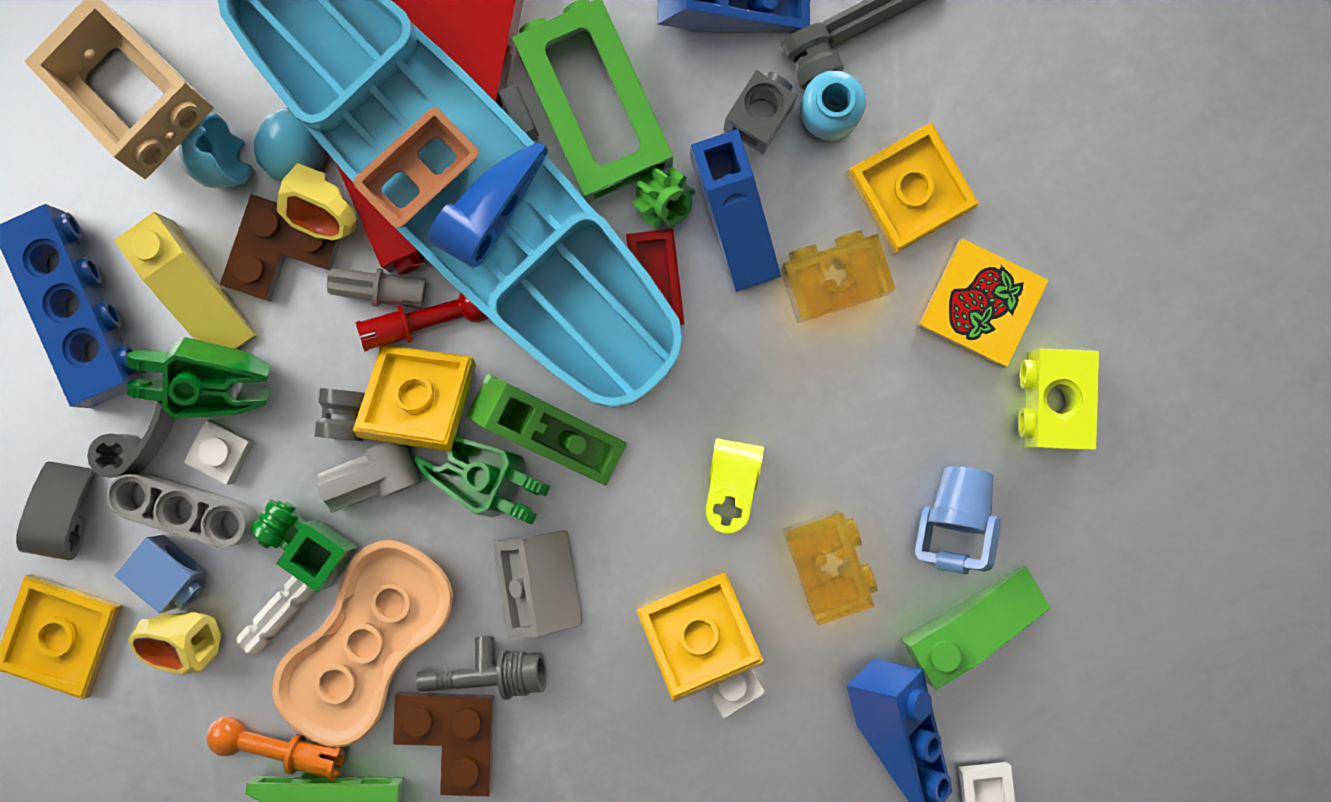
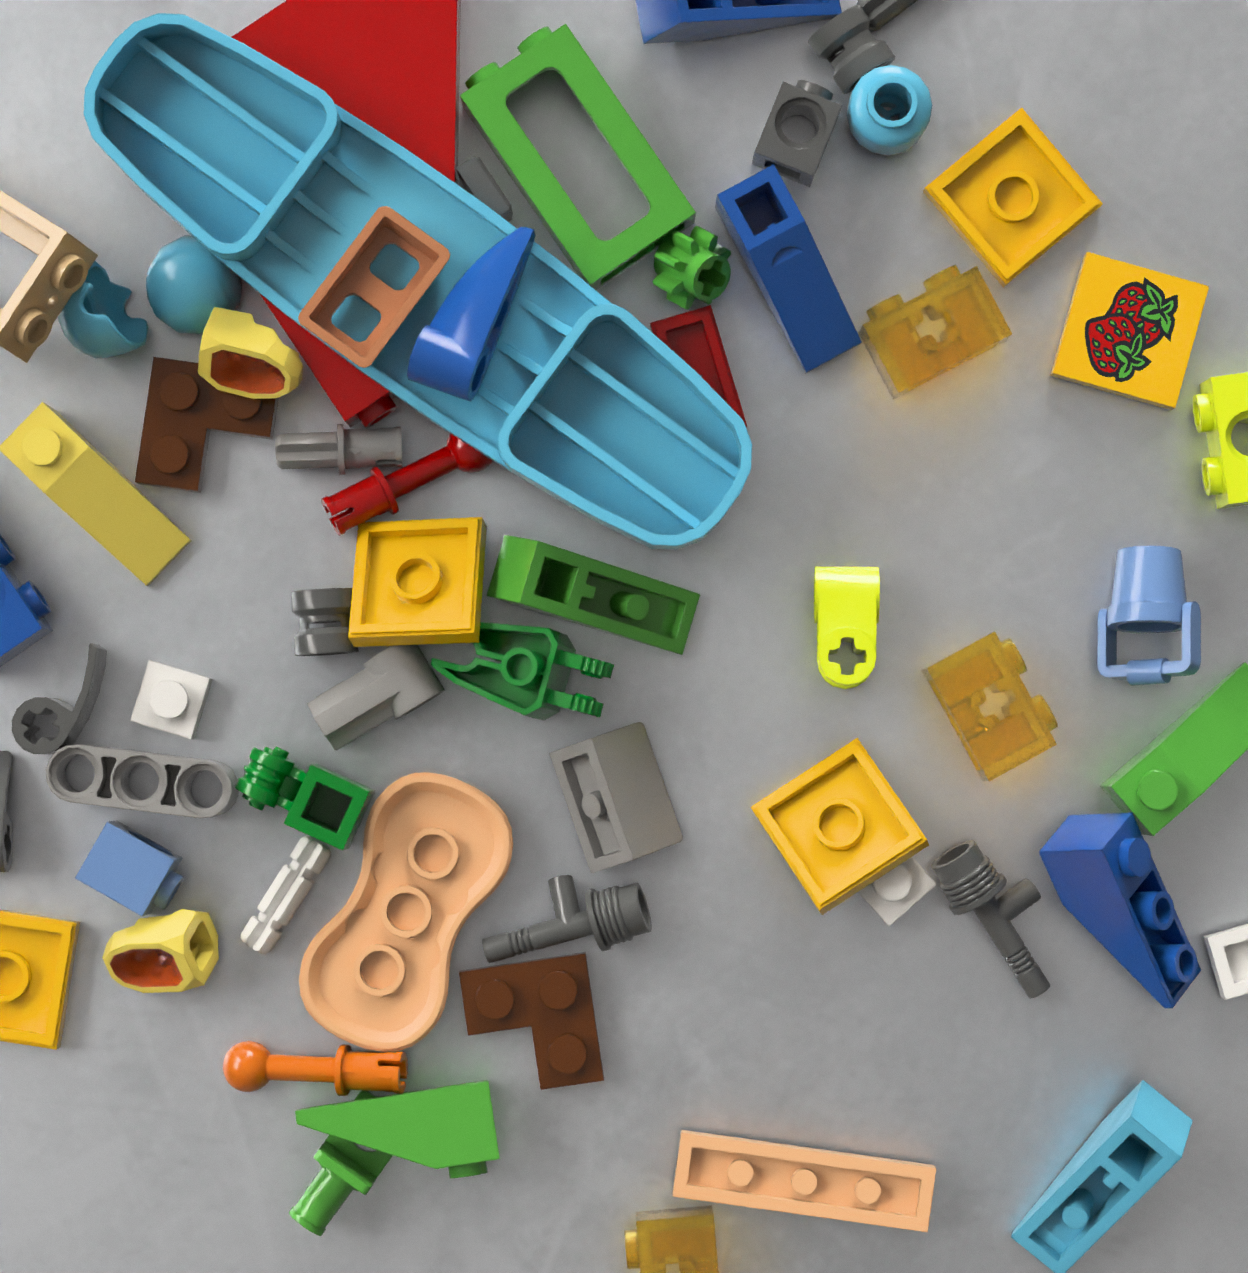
camera: 10 degrees left, 0 degrees up
green hinge [127,337,271,419] -> none
none -> dark grey piece [931,840,1050,998]

